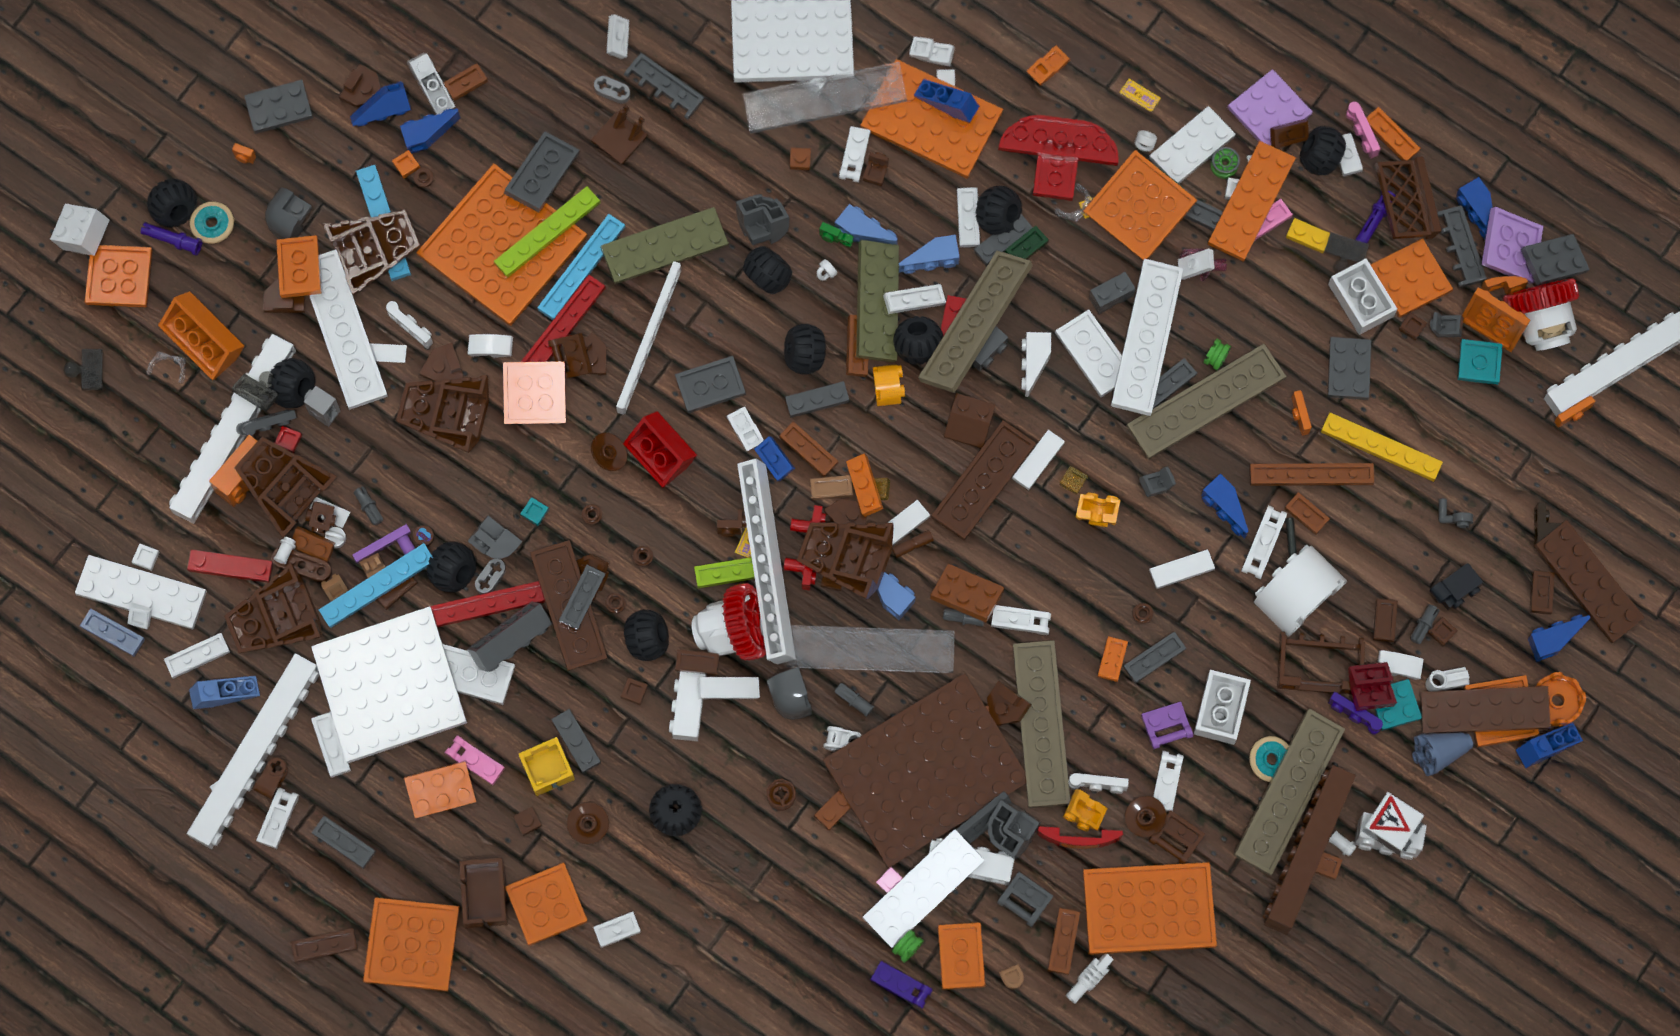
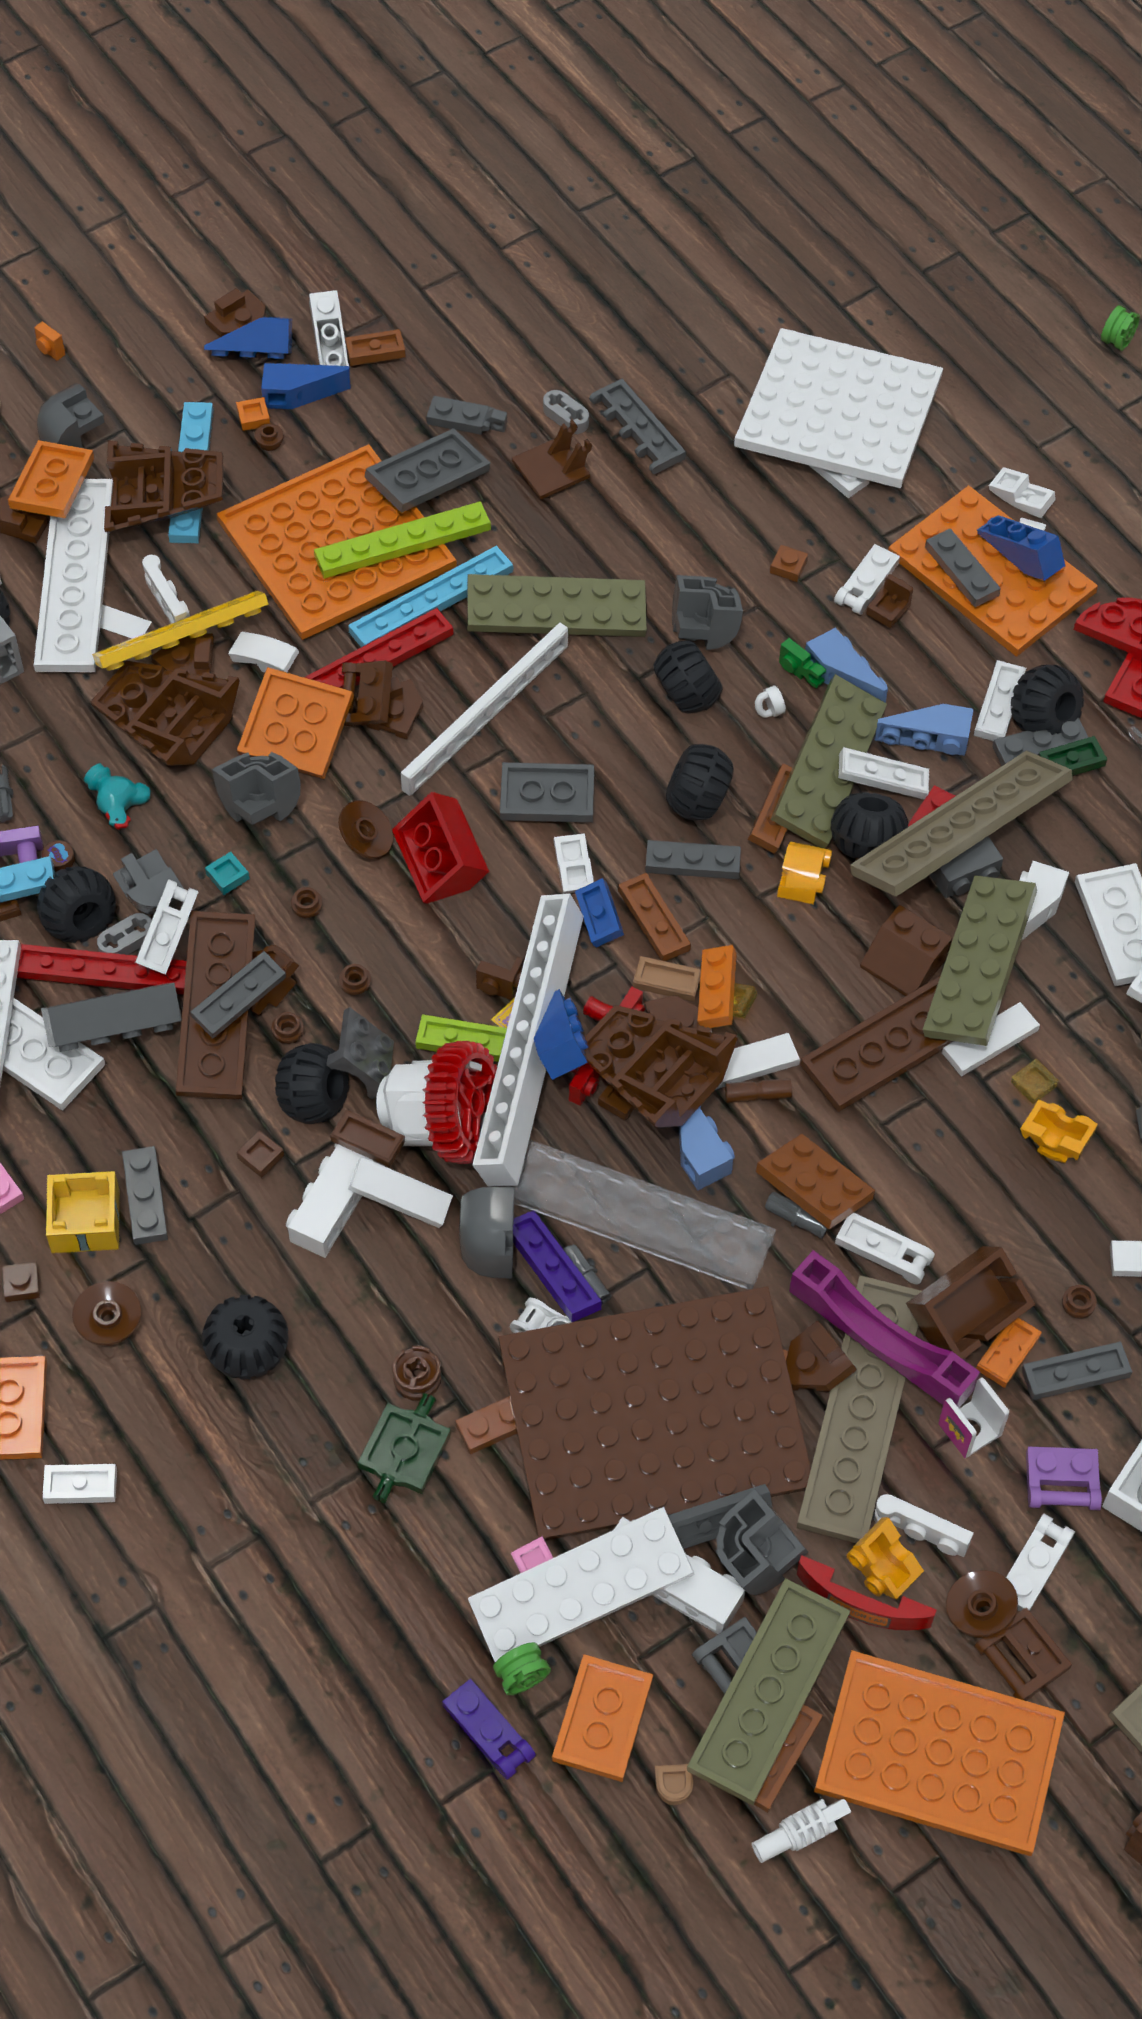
camera: 20 degrees right, 15 degrees down
dark grey plate [244,80,313,134] -> none
white plate [607,14,629,59] -> none
clear plate [743,62,907,133] -> none
none -> teal animal [84,763,151,829]
none -> yellow plate [92,591,269,671]
none -> white plate [135,879,198,974]
none -> dark grey brick [212,752,301,825]
none -> flat silver piece [327,1007,394,1099]
none -> dark green plate [358,1393,451,1503]
none -> dark grey hinge [426,396,507,435]
none -> dark purple plate [513,1210,602,1322]
none -> blue slope [533,989,589,1080]
none -> olive plate [687,1578,850,1805]
none -> magenta arch [789,1250,980,1408]
none -> reddish brown piece [906,1246,1035,1359]
none -> olive plate [923,876,1037,1046]
none -> dark grey plate [925,528,1001,607]
none -> white piece [938,1377,1009,1459]

